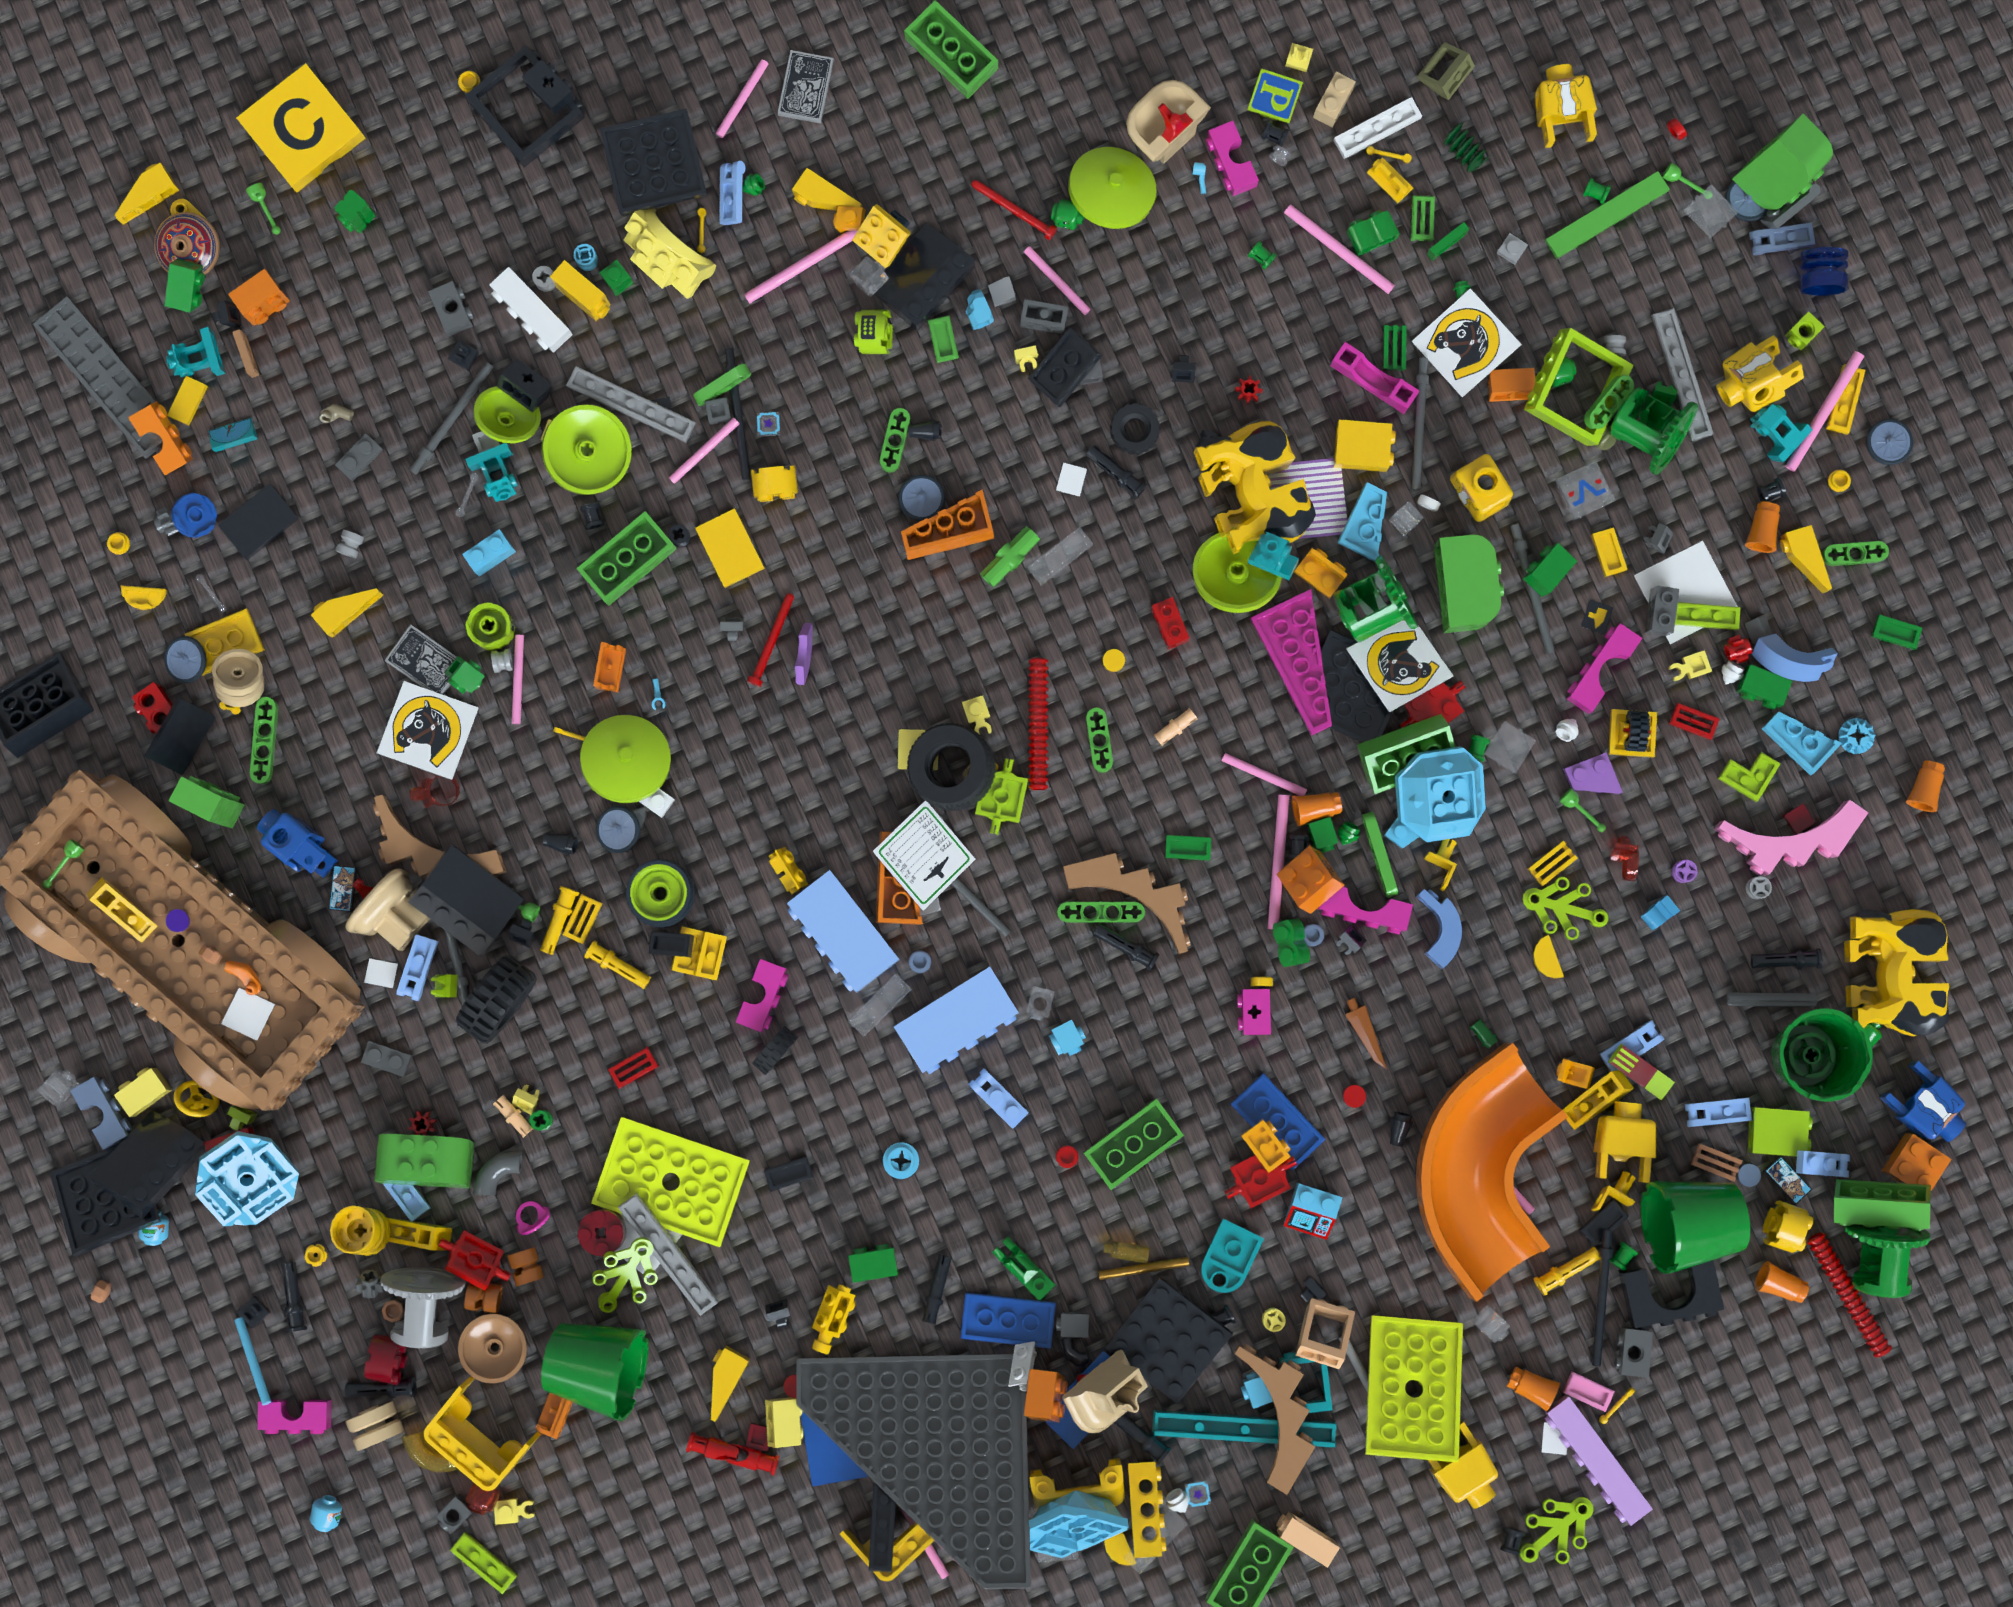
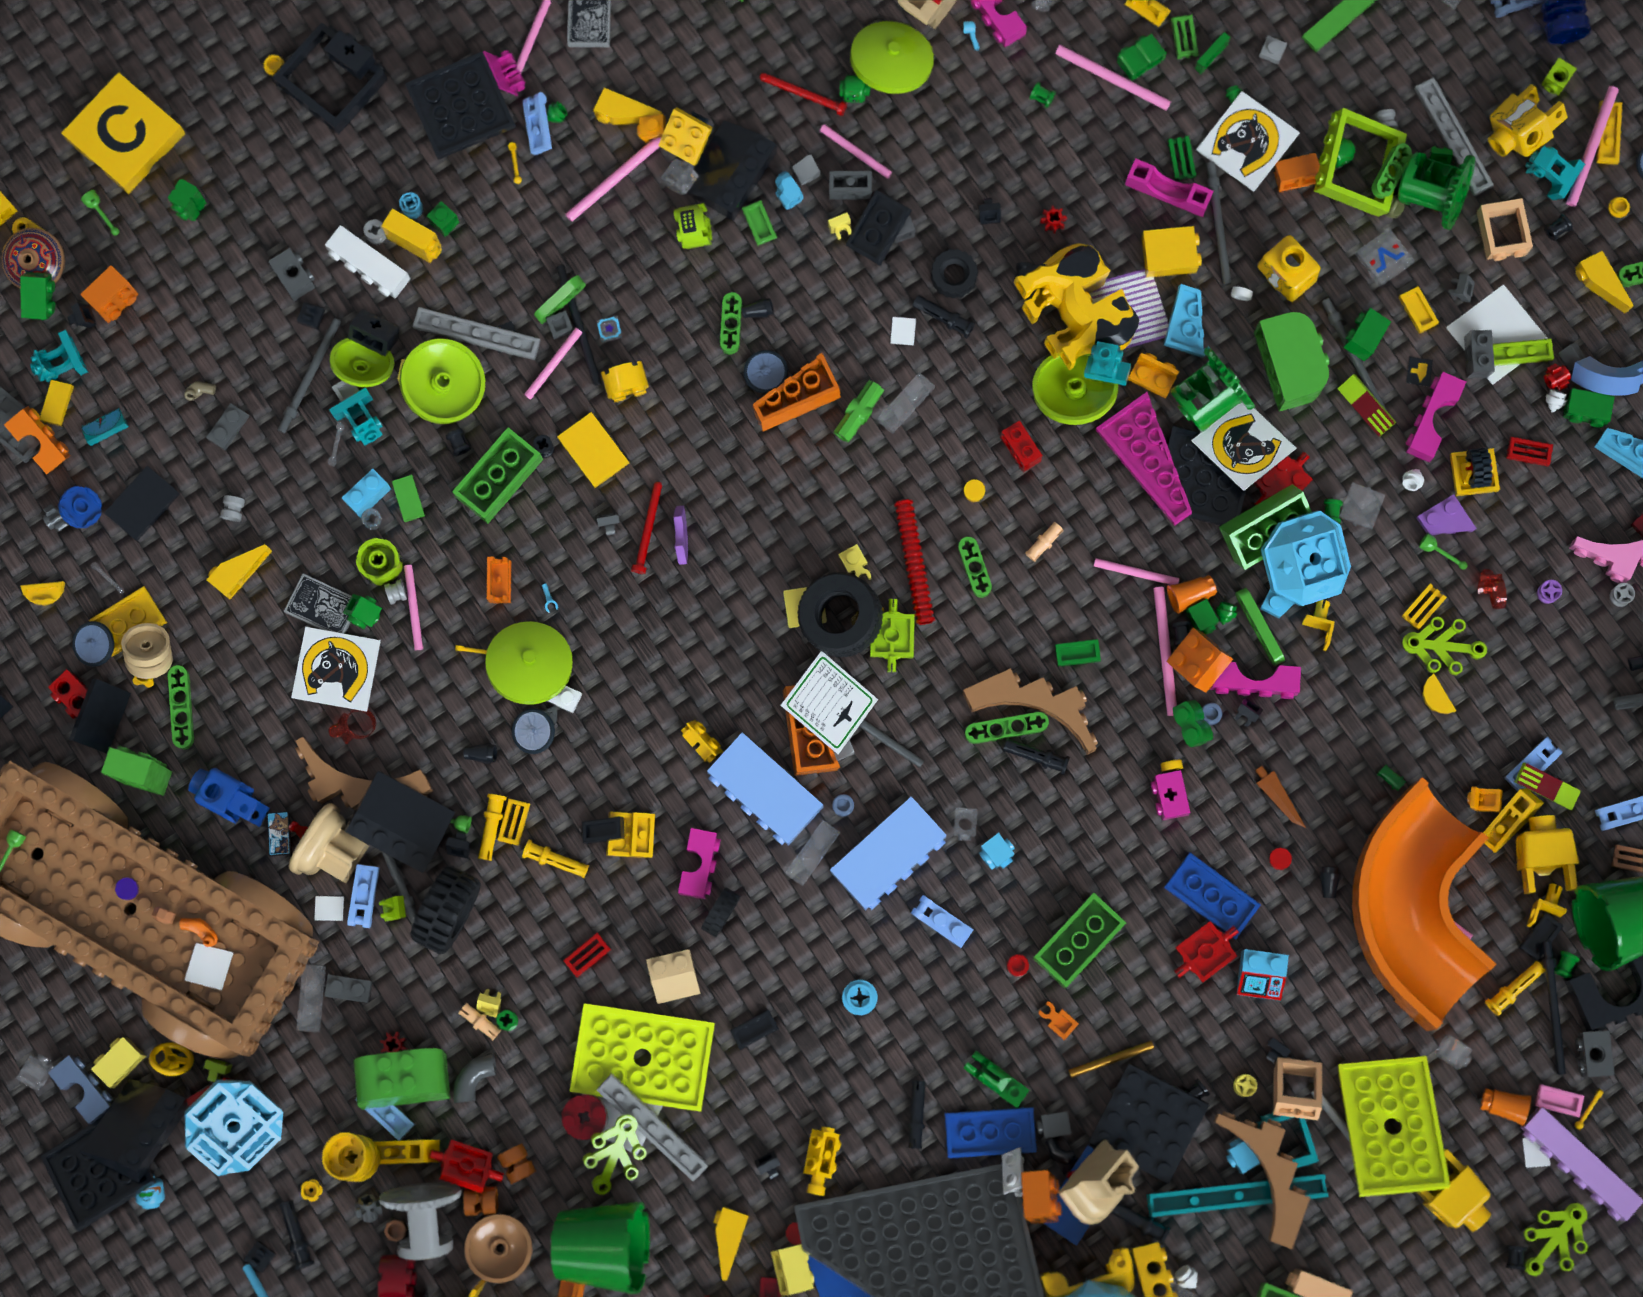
camera: 10 degrees left, 5 degrees down
yellow slope [86,877,157,943] -> none
nougat tile [91,1279,111,1303] -> none
yellow plate [107,532,130,555] -> none
medium nougat tile [232,329,260,378] -> none
dark pink piece [516,1201,550,1235] -> none
light yellow piece [624,208,716,299] -> none
lime wheel [626,859,695,927] -> none
green brick [848,1243,899,1283] -> none
clear yellow cylinder [1103,1241,1150,1264] -> none
tile [1185,1480,1211,1508] -> none
teal plate [1201,1218,1264,1293] -> none
light orange bracket [1241,1119,1291,1173] -> none
clear brick [1389,501,1424,537] -> none
medium blue arch [1416,889,1462,969] -> none
dark azure leg [1640,895,1680,931] -> none
light yellow plate [1668,650,1712,681] -> none
lime tile [1718,752,1781,802] -> none
orange plant [1745,501,1780,553] -> none
none -> clear tile [297,965,326,1033]
none -> clear bush [361,508,382,529]
none -> bright green tile [392,475,425,522]
none -> dark pink hinge [483,51,525,96]
none -> tan slope [646,949,701,1004]
none -> orange plate [1038,1002,1079,1040]
none -> tile [1337,374,1396,437]
none -> light nougat window [1477,198,1533,261]

